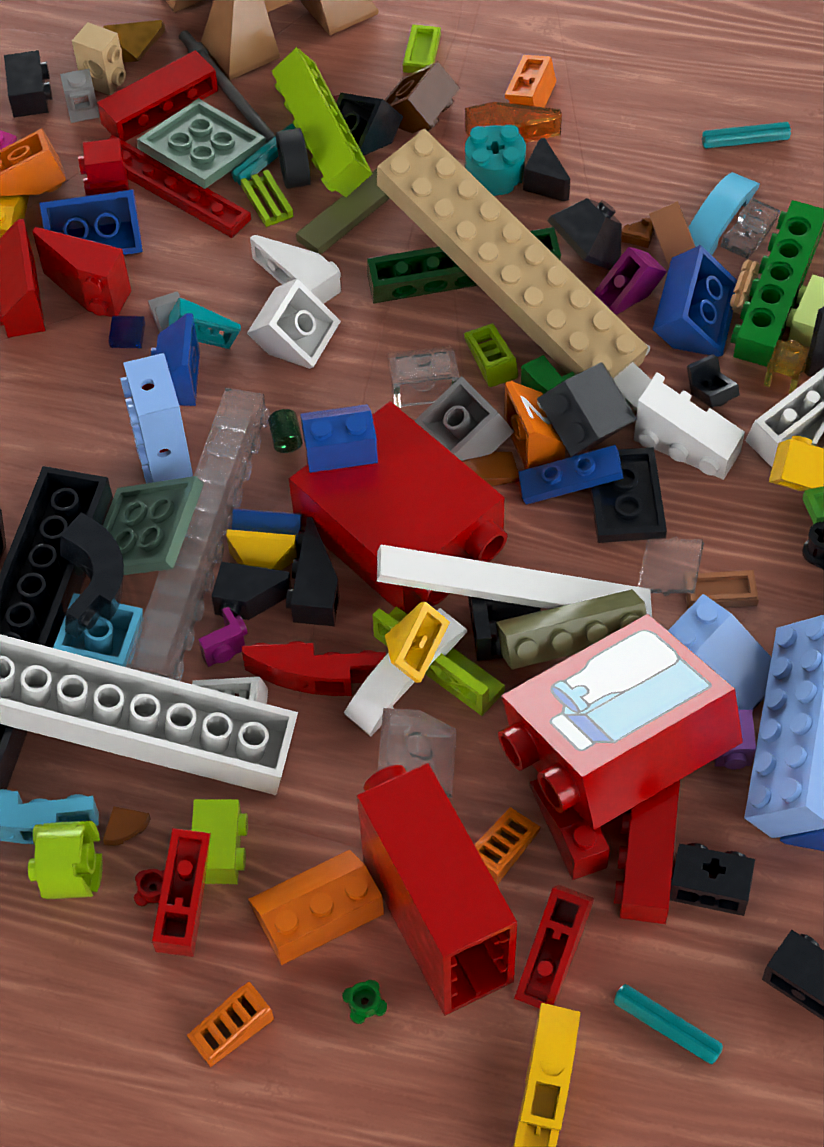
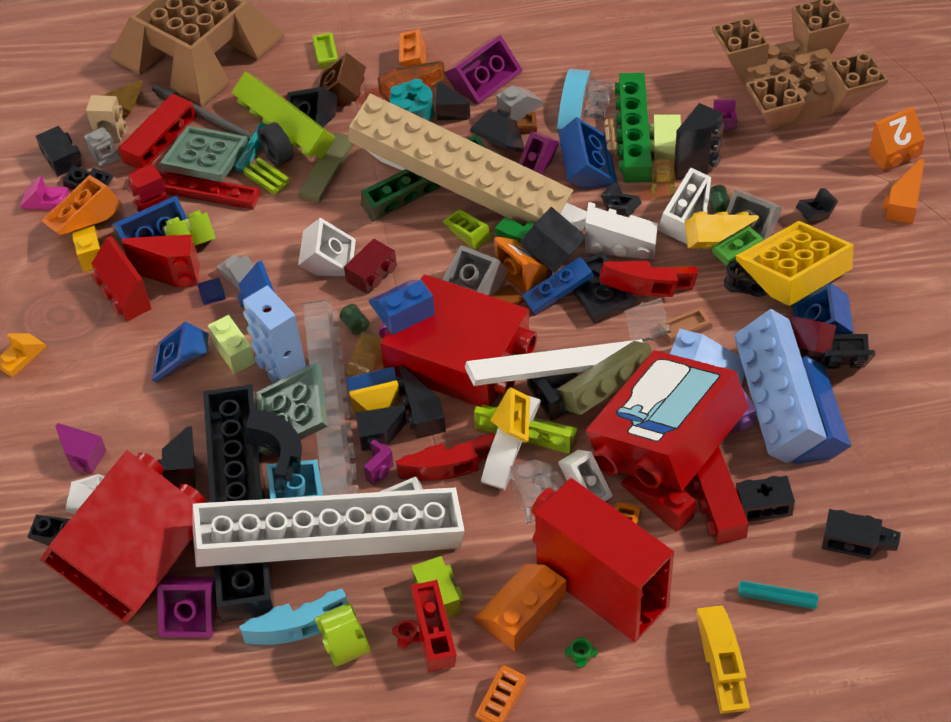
camera: 20 degrees left, 5 degrees down
dark orange tile [103,806,151,846] -> none
teal slope [169,298,241,349] -> none
white slope [250,235,341,304] -> none
clear slope [387,346,459,407] -> none
red slope [514,885,595,1009] -> none
nougat tile [649,201,696,267] -> none
teal axle [702,122,791,149] -> none
none -> black slope [63,165,113,189]
none -> blue slope [152,321,209,382]
none -> lime brick [162,210,216,245]
none -> yellowish green brick [208,315,255,374]
none -> dark red brick [344,239,397,294]
none -> clear yellow slope [345,332,383,377]
none -> magenta slope [444,35,523,104]
none -> light grey slope [496,85,544,122]
none -> white slope [558,450,613,501]
none -> red slope [599,261,698,297]

